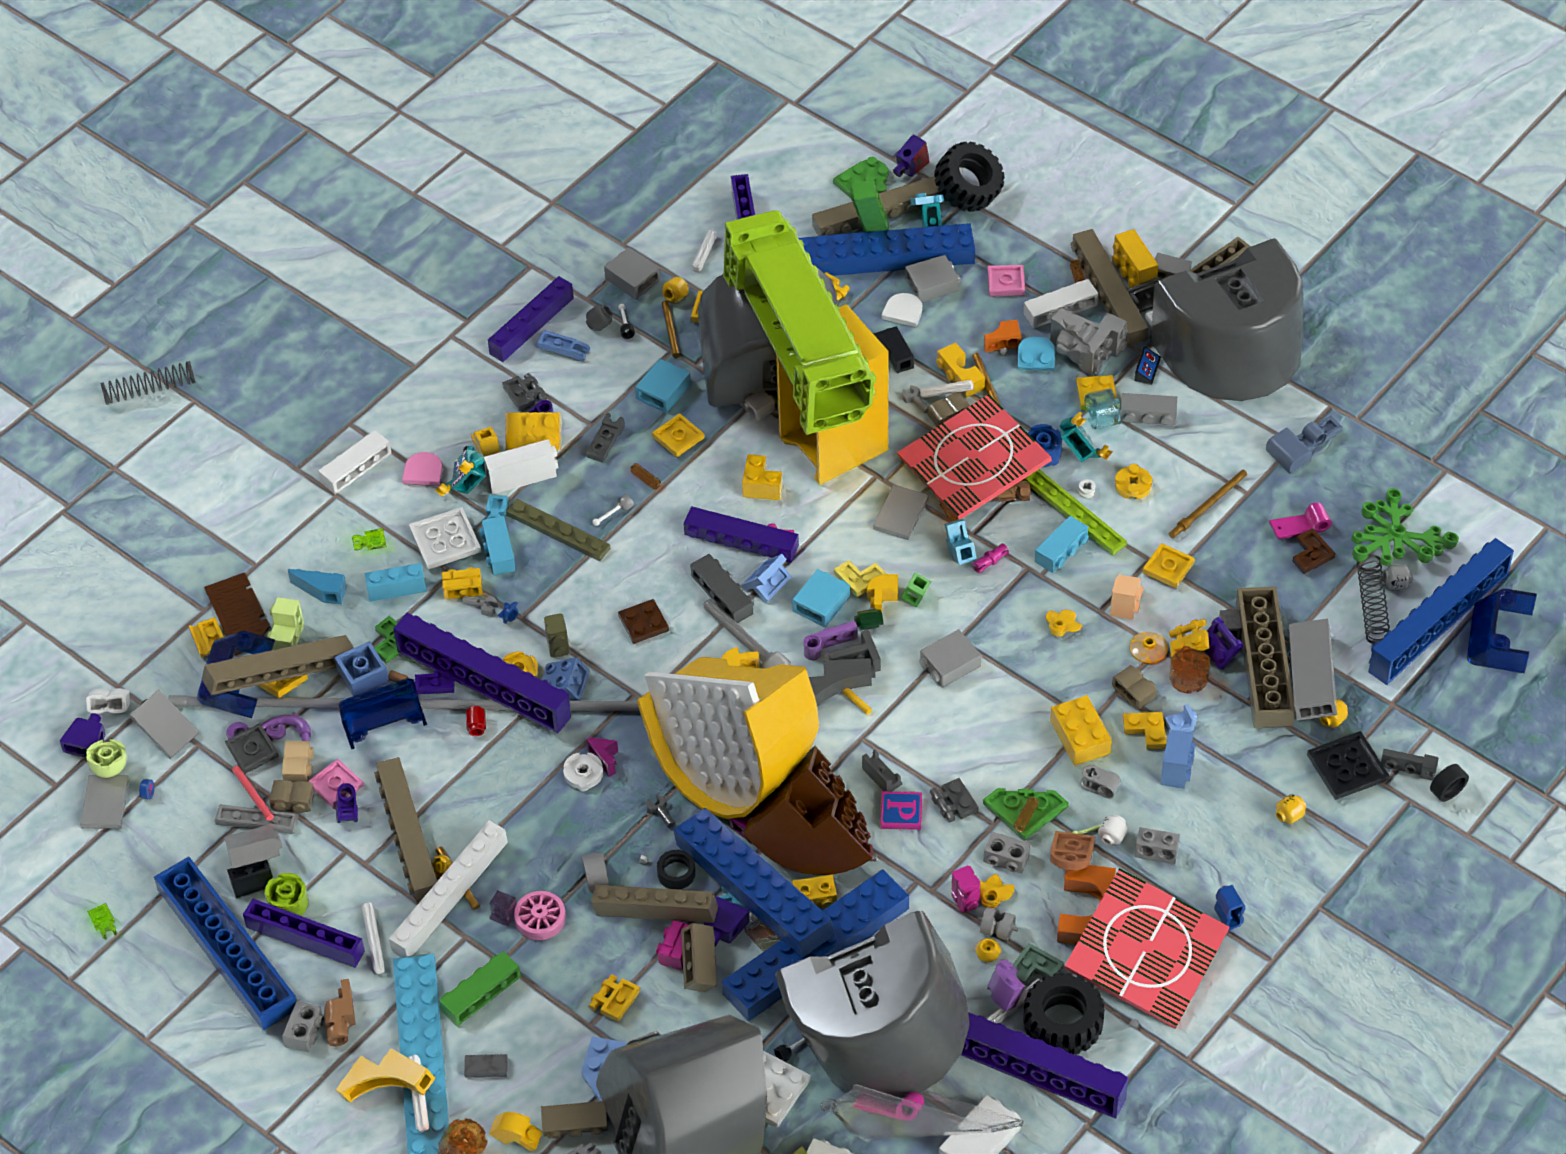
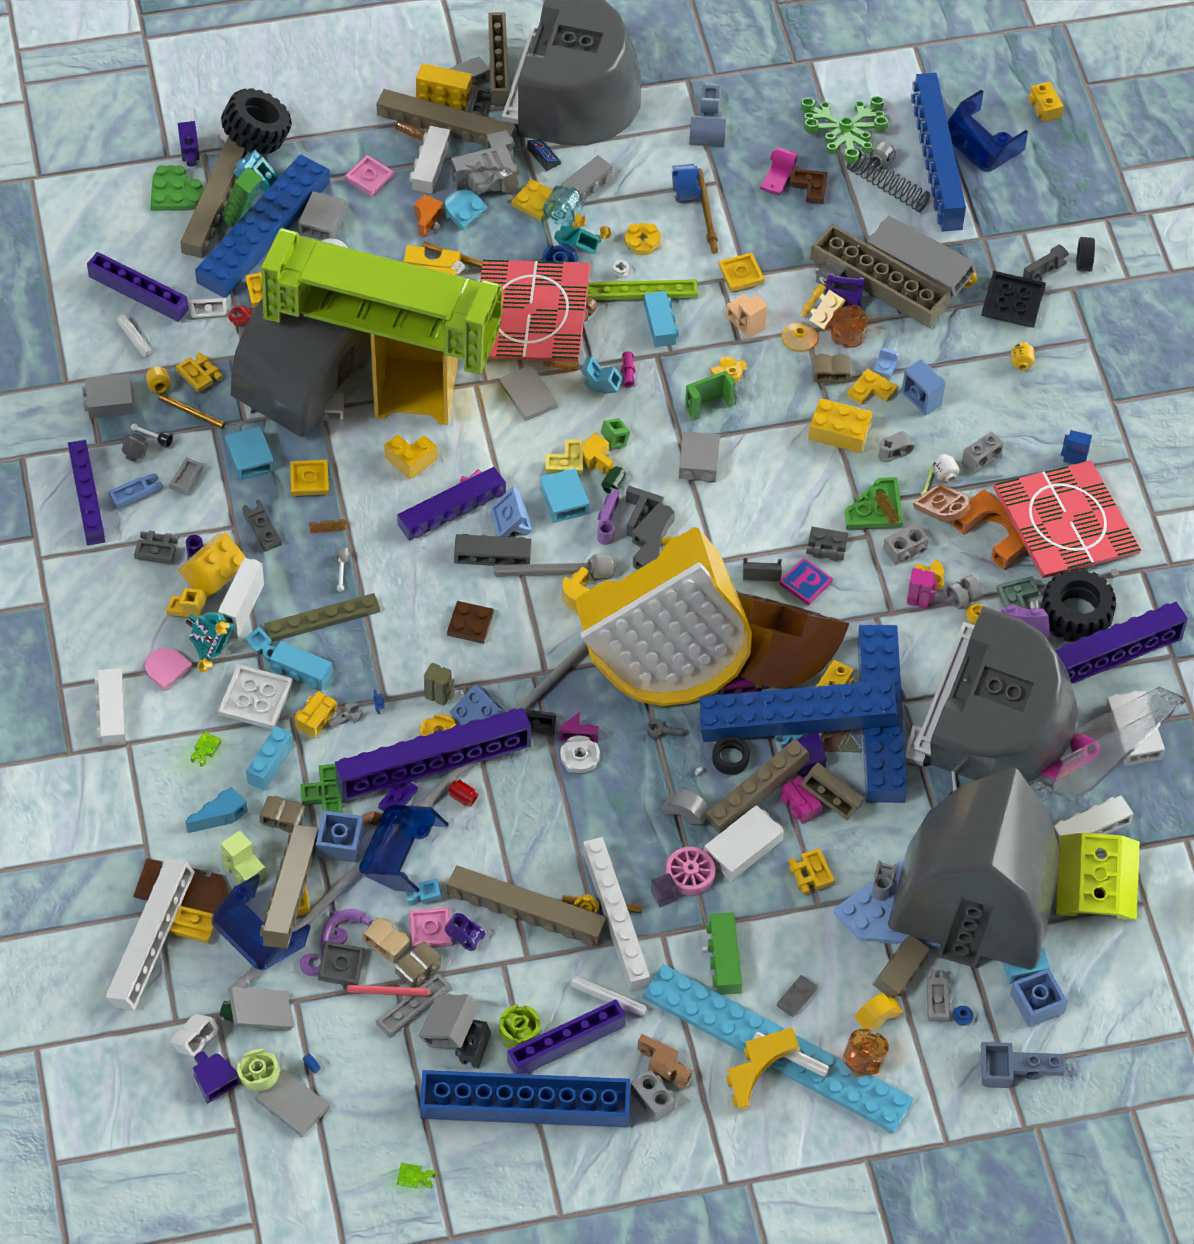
camera: 55 degrees left, 5 degrees up
none -> white brick [105,859,195,1010]
none -> light grey plate [169,457,203,495]
none -> dark tan brick [260,796,305,832]
none -> medium azure plate [405,878,442,905]
none -> black slope [524,709,557,734]
none -> blue brick [672,164,701,201]
none -> bright green panel [685,371,735,421]
none -> white brick [704,805,784,882]

